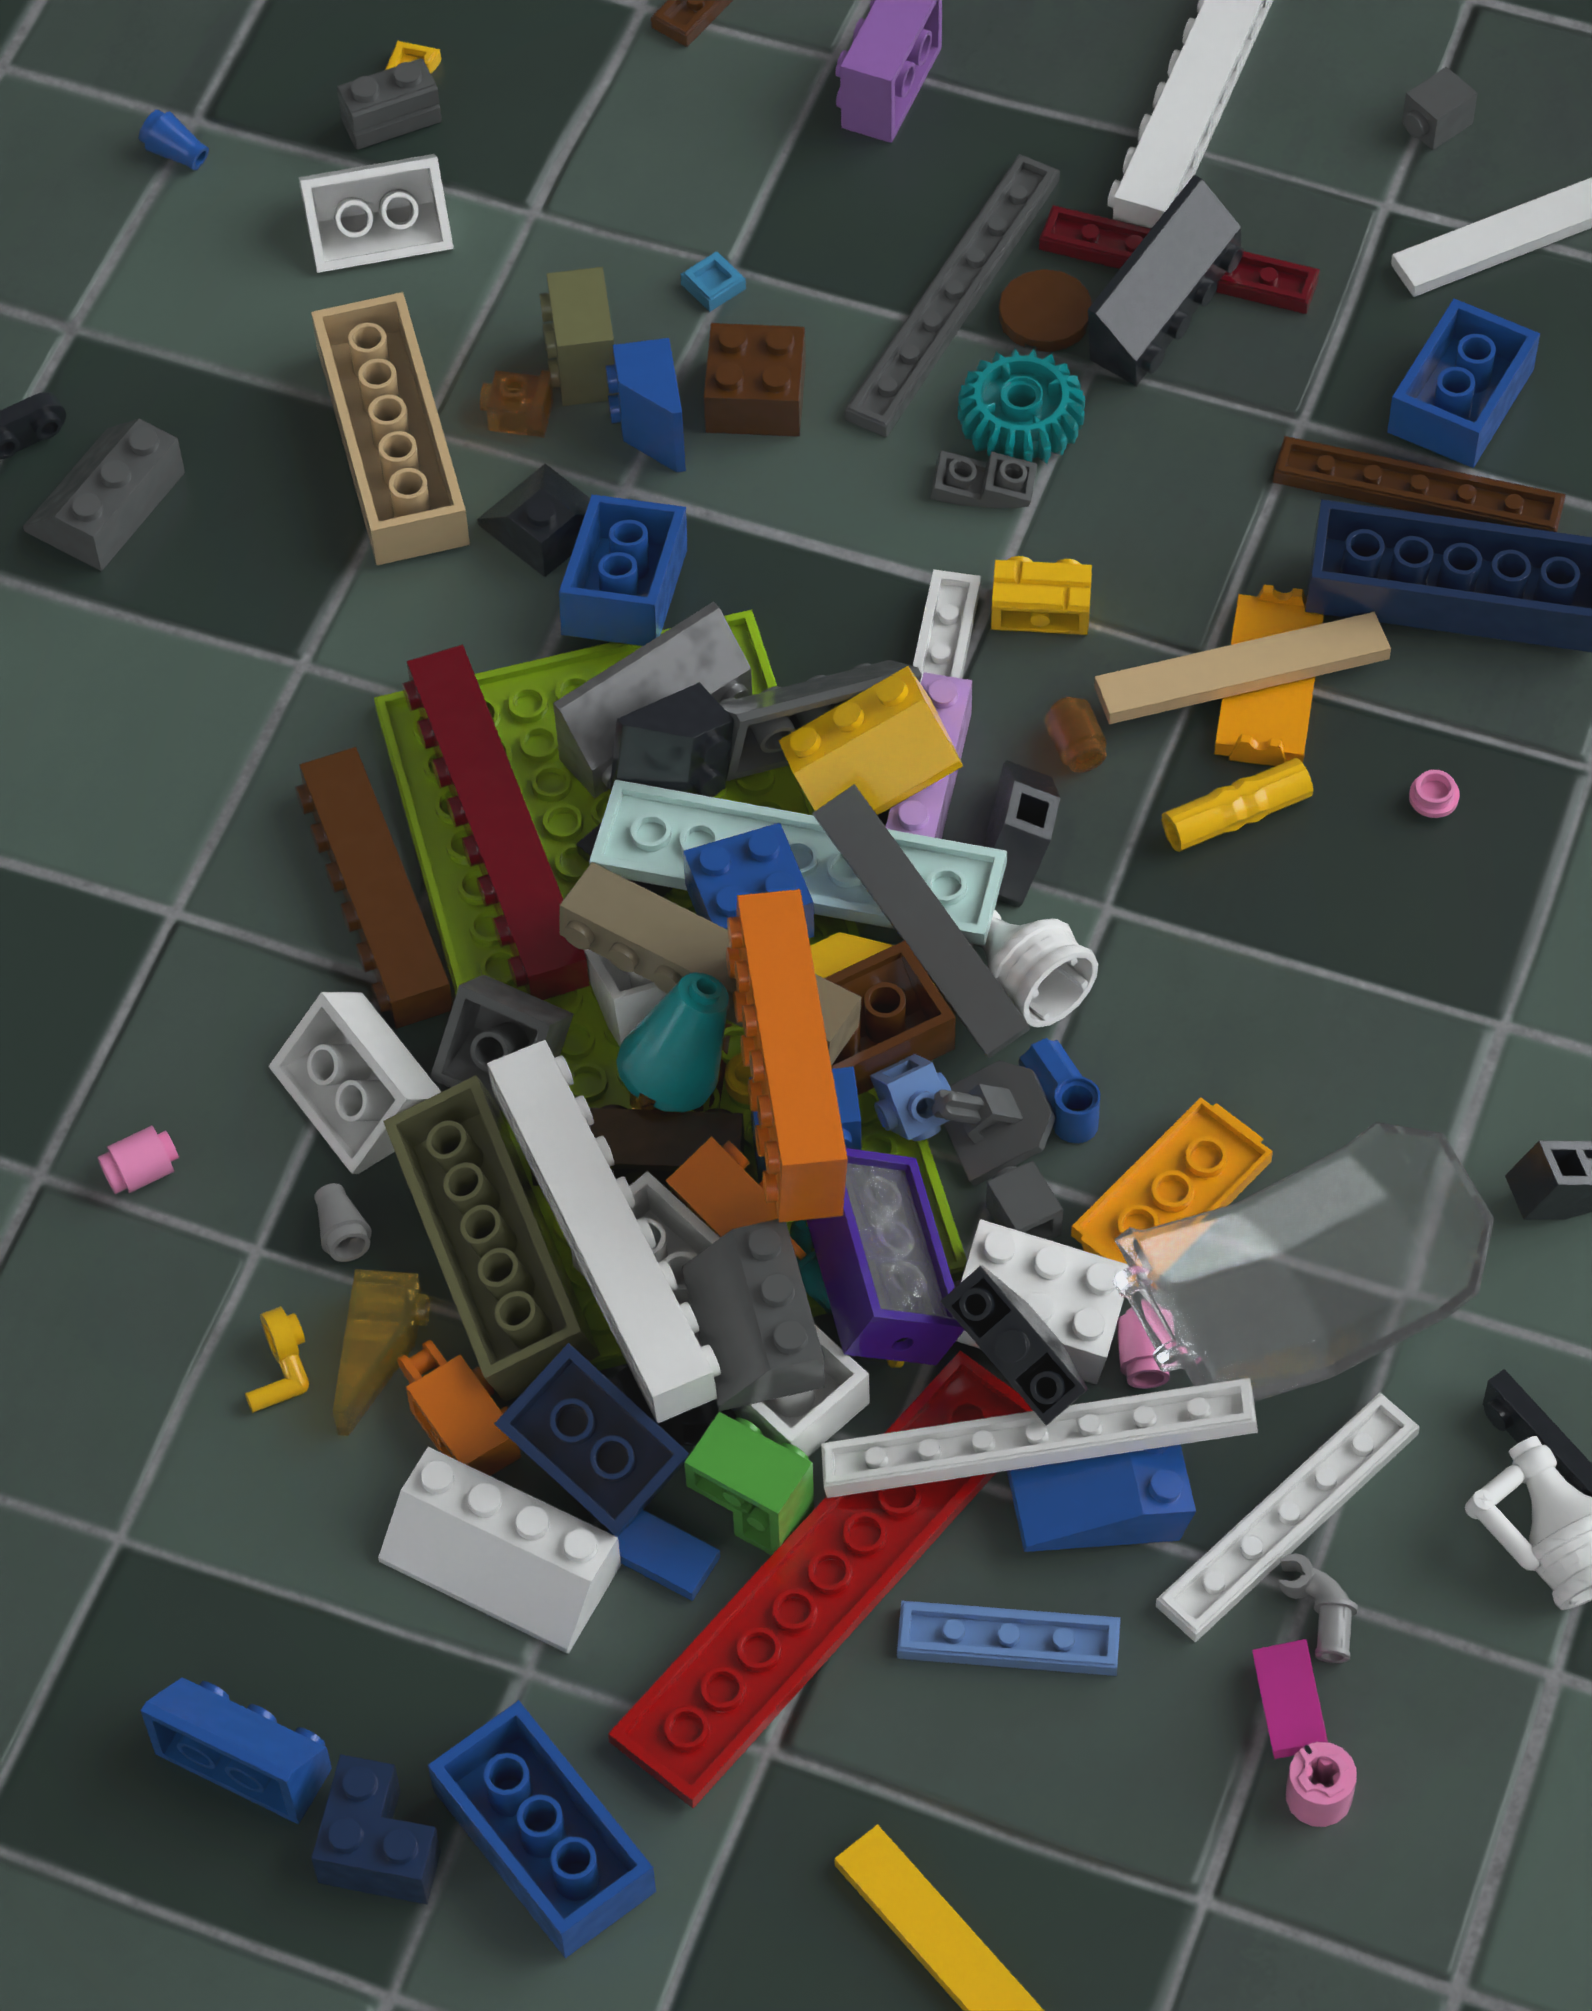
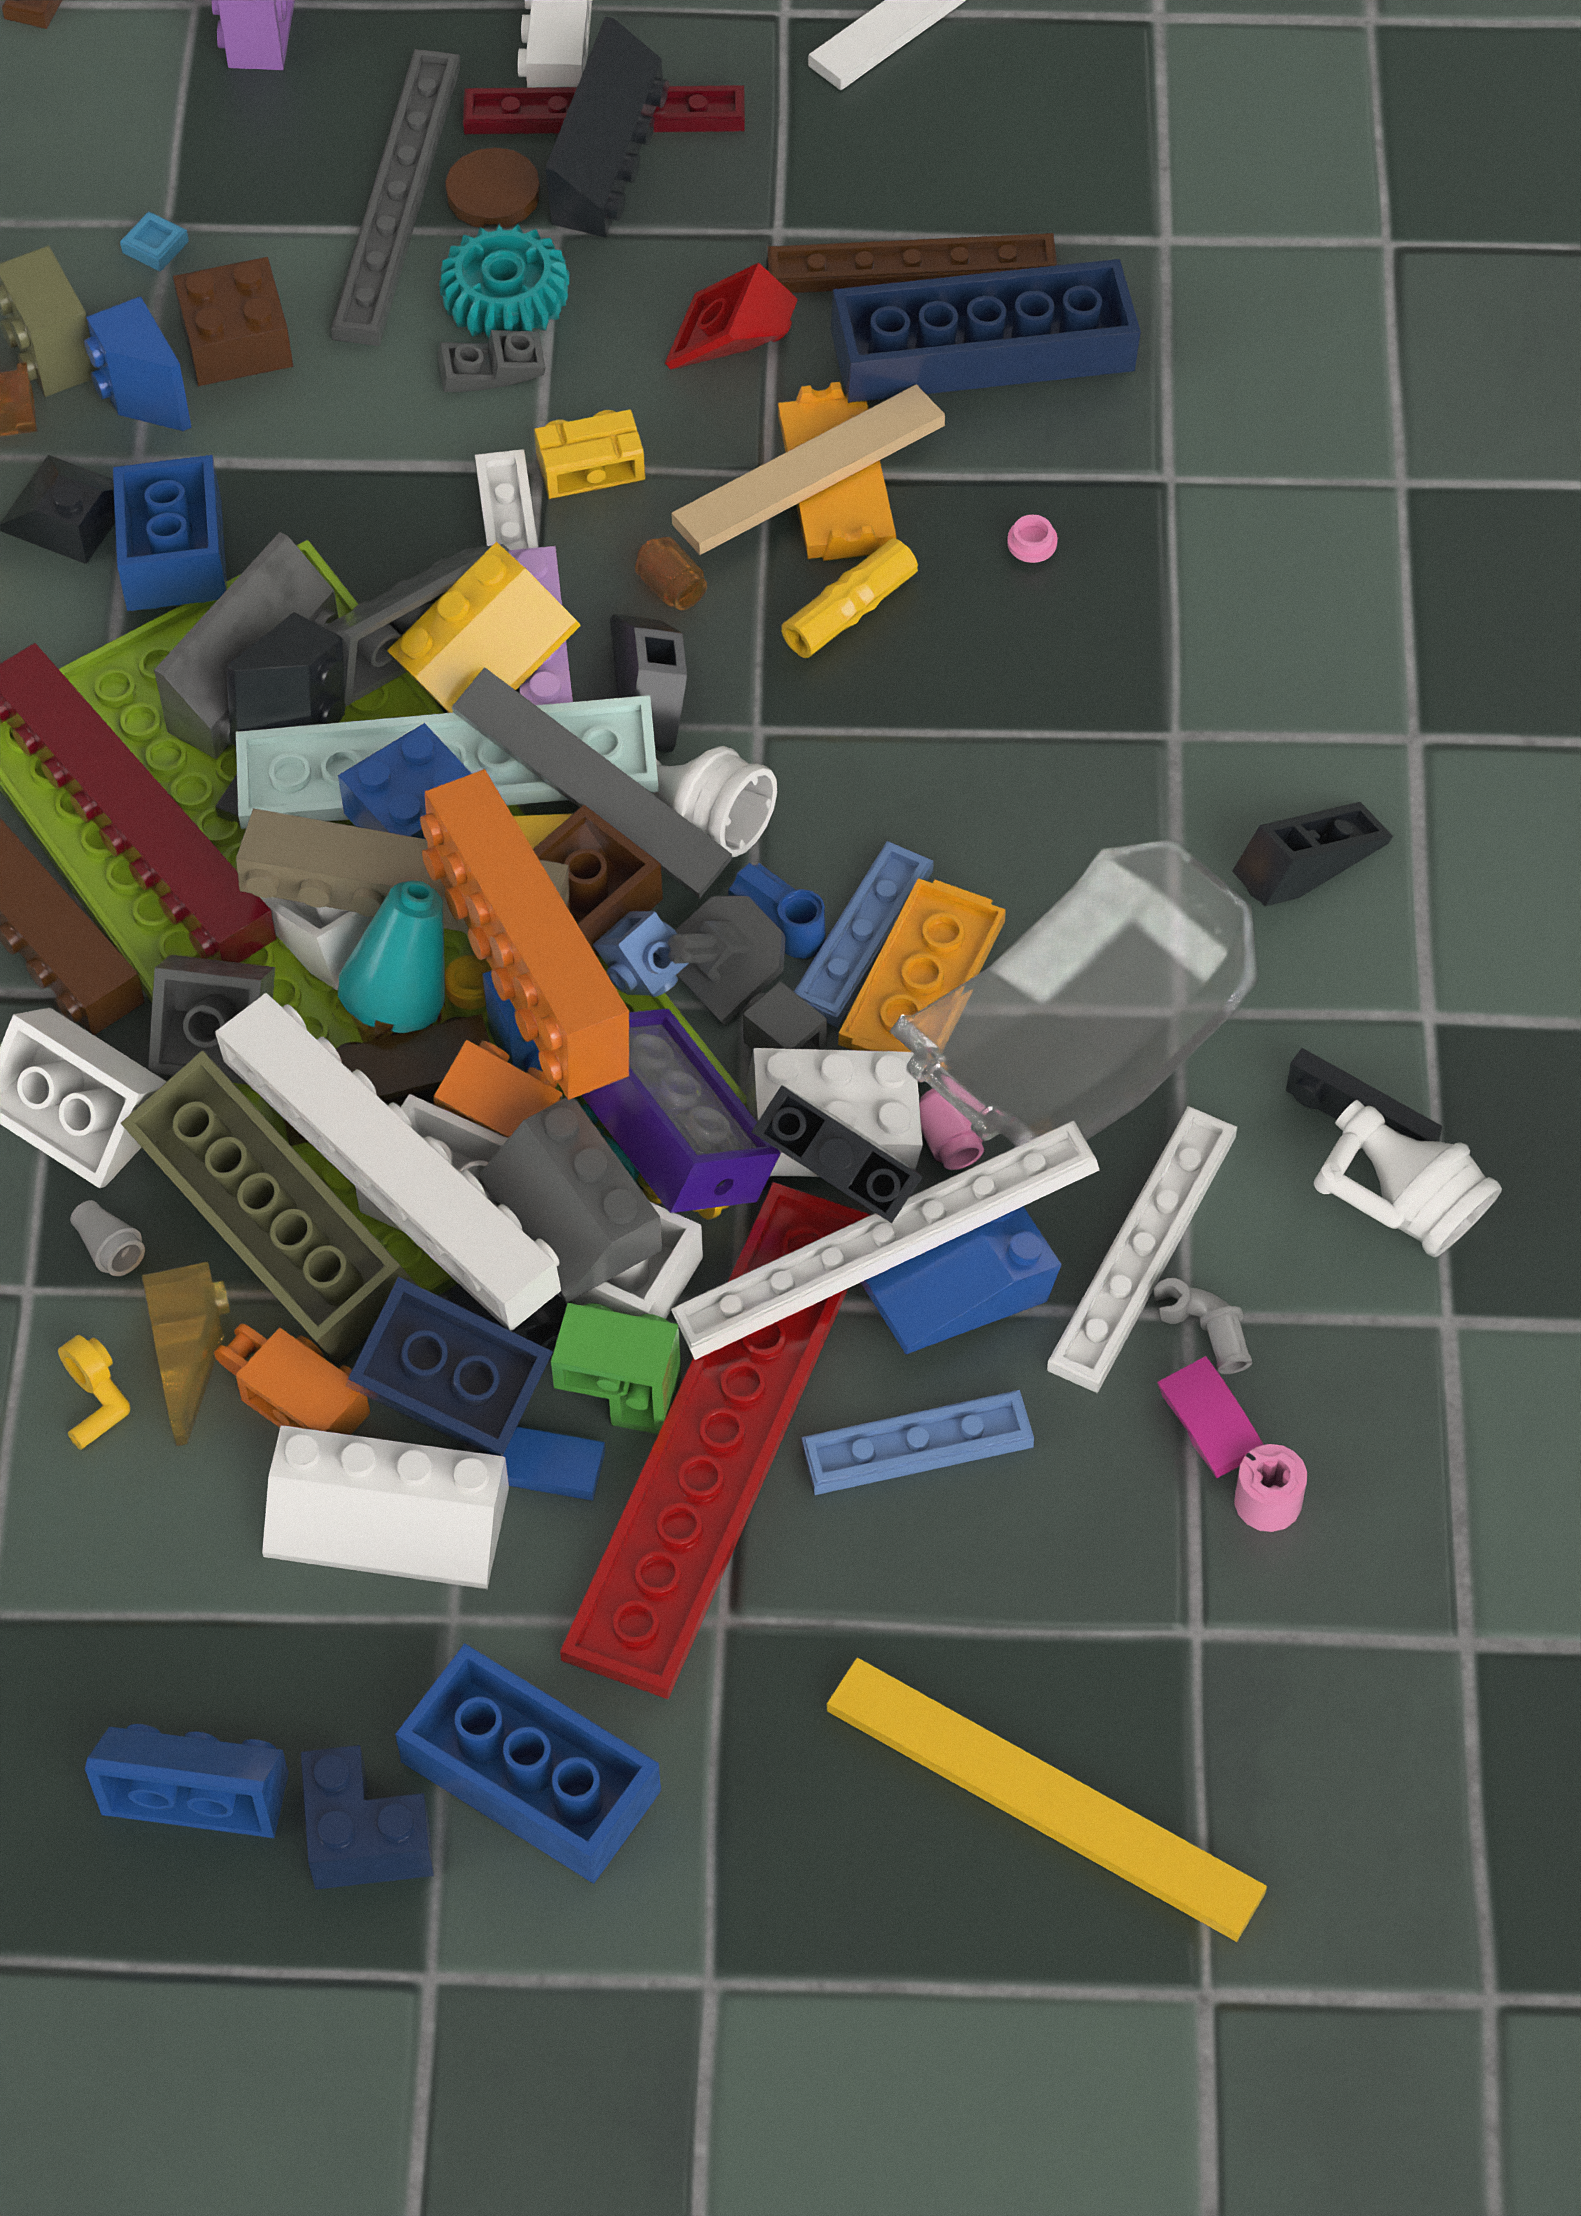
camera: 20 degrees left, 0 degrees up
blue brick [1387,298,1540,469] -> none
none -> red slope [665,262,798,370]
none -> medium blue tile [794,841,934,1028]

